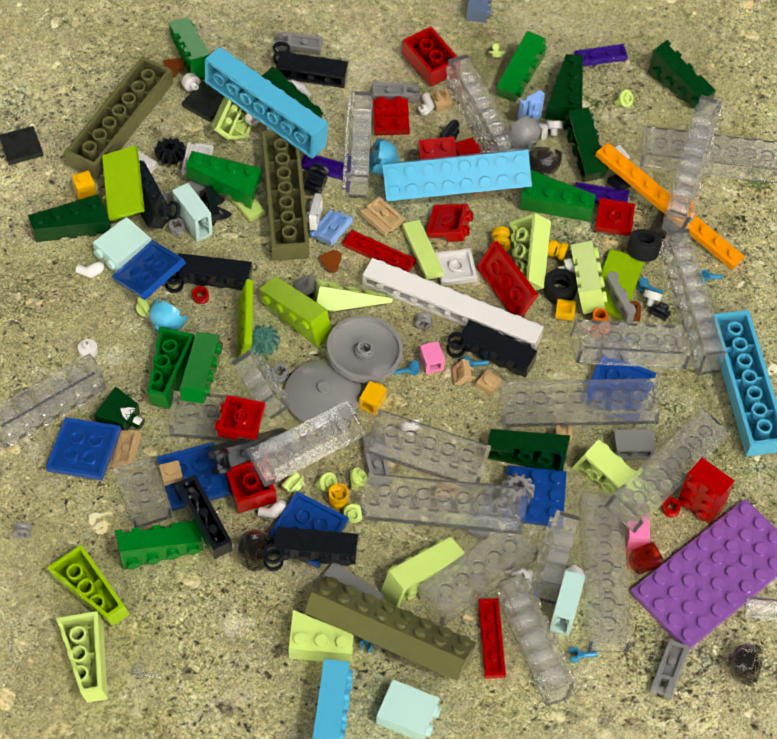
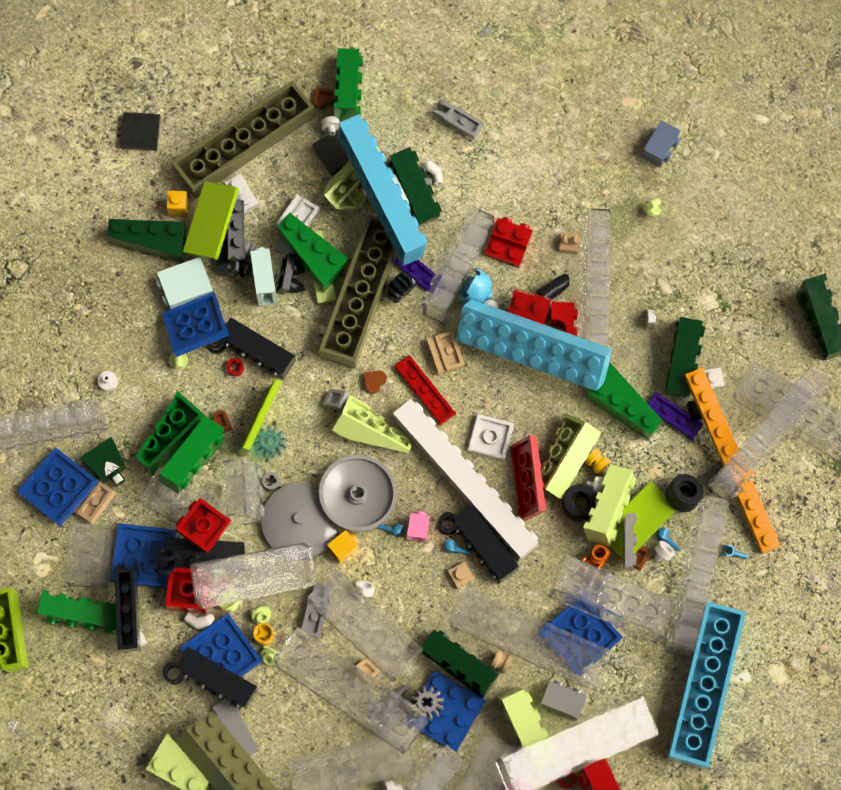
camera: 25 degrees right, 15 degrees up
white arm [75,262,104,278] -> none
medium azure cylinder [149,298,188,331] -> none
black gear [155,136,186,167] -> none
tan plate [159,460,183,486] -> none
light grey bush [169,218,186,236] -> none
clear smoke cylinder [235,530,275,572] -> none
lime wedge [259,276,332,348] -> none
black hinge [273,41,349,88] -> none
white plate [306,193,323,230] -> none
light blue plate [310,209,353,246] -> none
yellowish green plate [350,467,367,490] -> none
light grey hinge [372,82,420,102] -> none
yellowish green wedge [380,537,466,608] -> none
red brick [402,26,460,87] -> none
yellowish green tile [402,220,444,280] -> none
light grey bush [415,312,432,329] -> none
white arm [418,93,434,116] -> none
red plate [426,203,474,242] -> none
tan tile [452,359,476,386] -> none
yellow wheel [492,226,511,251] -> none
green wedge [497,31,547,103] -> none
light grey cylinder [504,115,541,149] -> none
light blue plate [517,90,545,121] -> none
clear smoke cylinder [529,147,562,176] -> none
dark green wedge [545,54,583,121] -> none
white tile [545,121,563,136] -> none
yellow plate [555,299,576,321] -> none
dark purple tile [574,44,628,67] -> none
red plate [595,198,635,237] -> none
yellowish green plate [614,90,633,107] -> none
black plate [649,301,671,322] -> none

